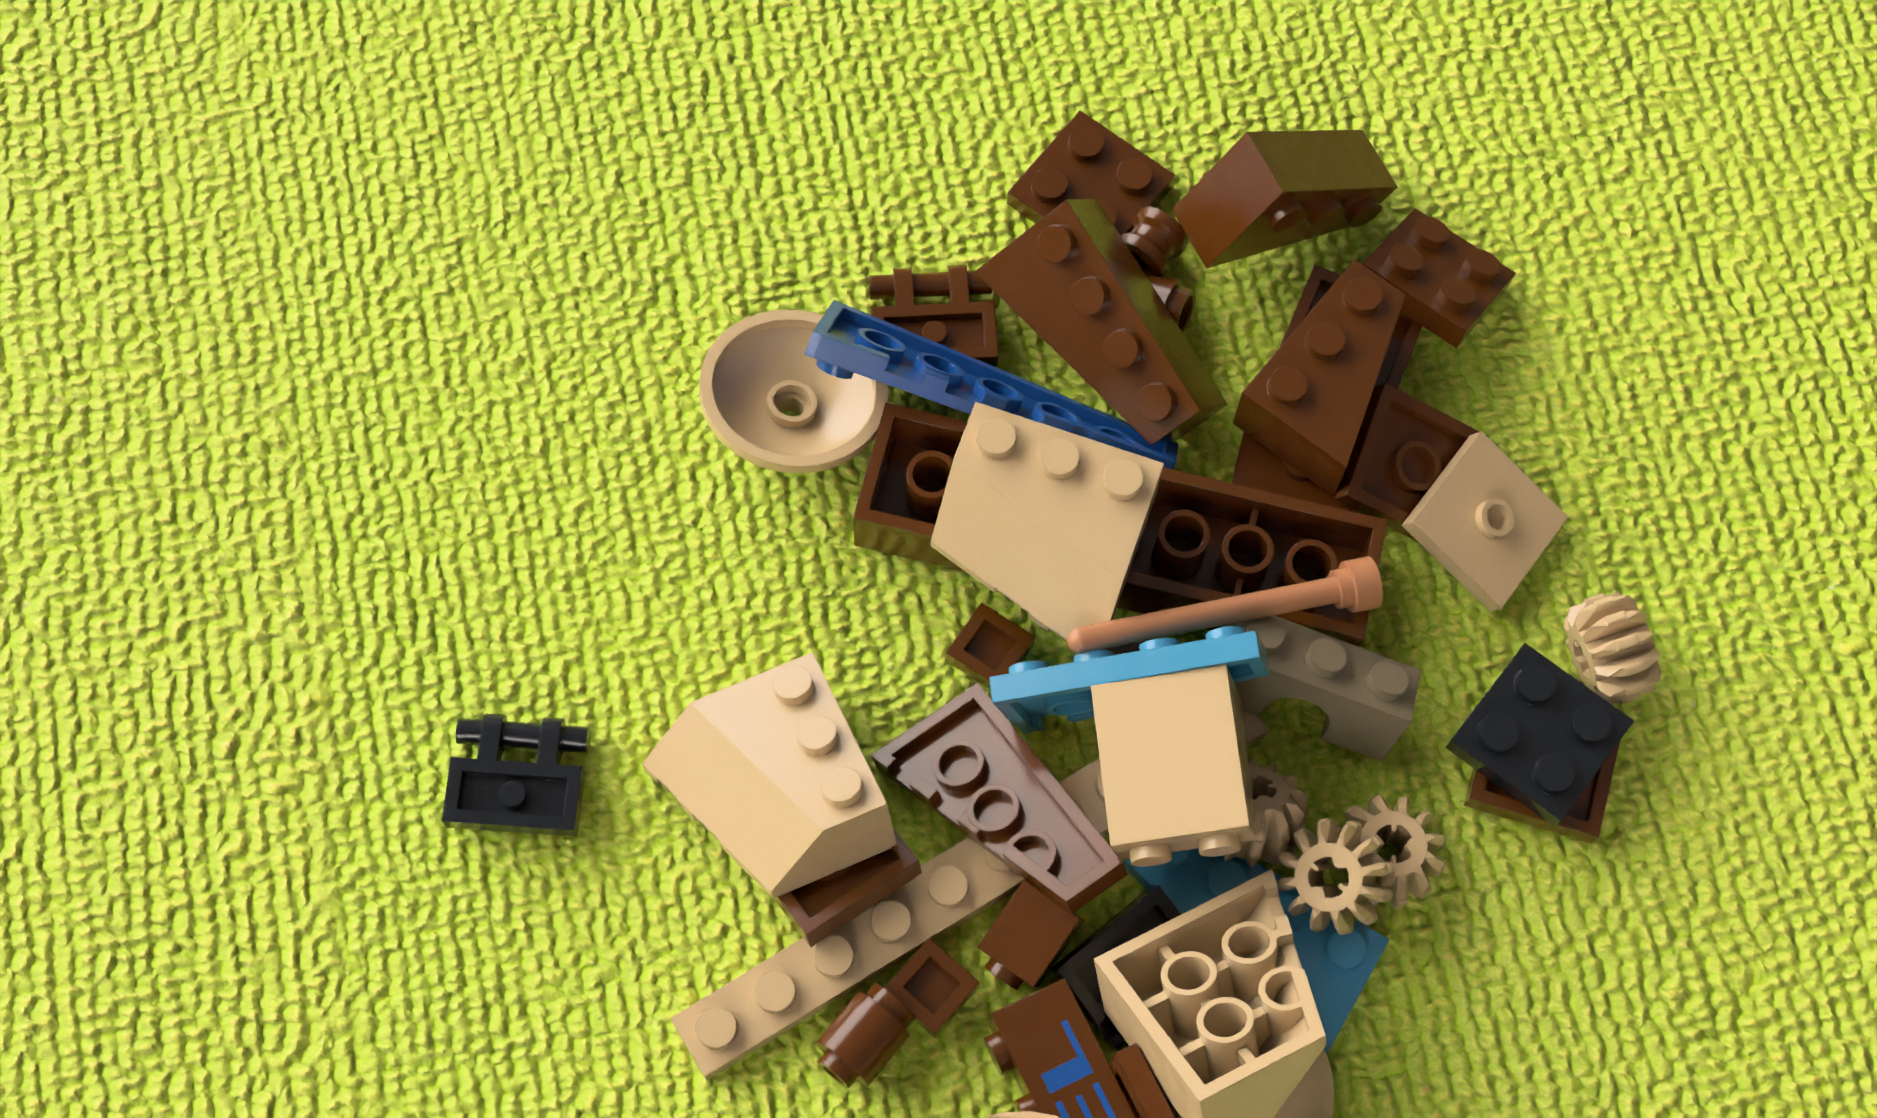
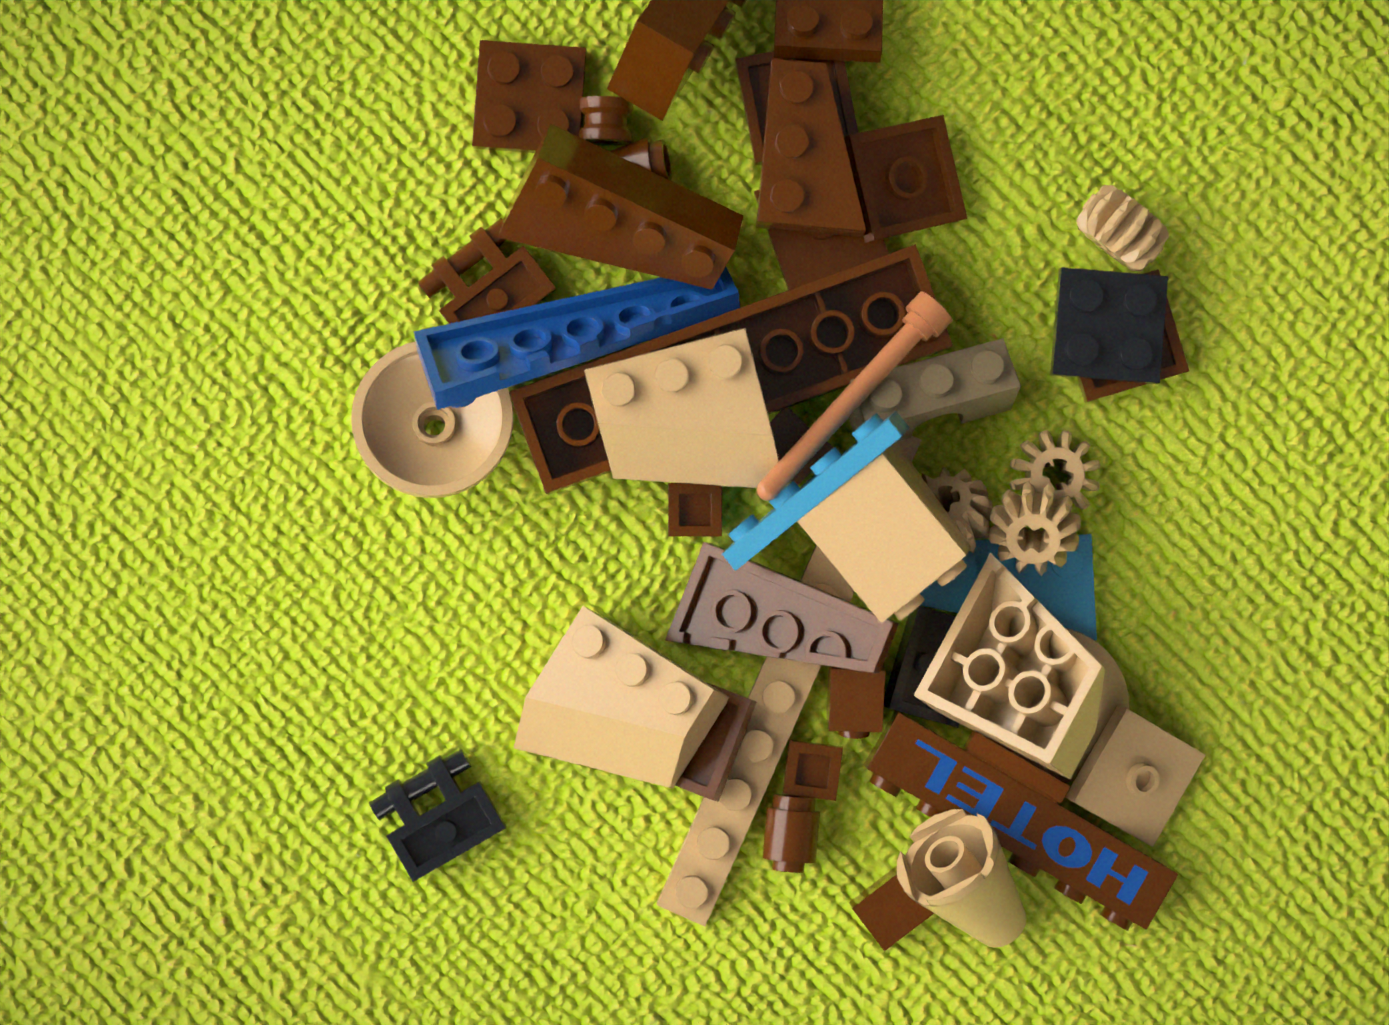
camera: 30 degrees left, 20 degrees up
tan plate [1401,431,1568,612] -> none

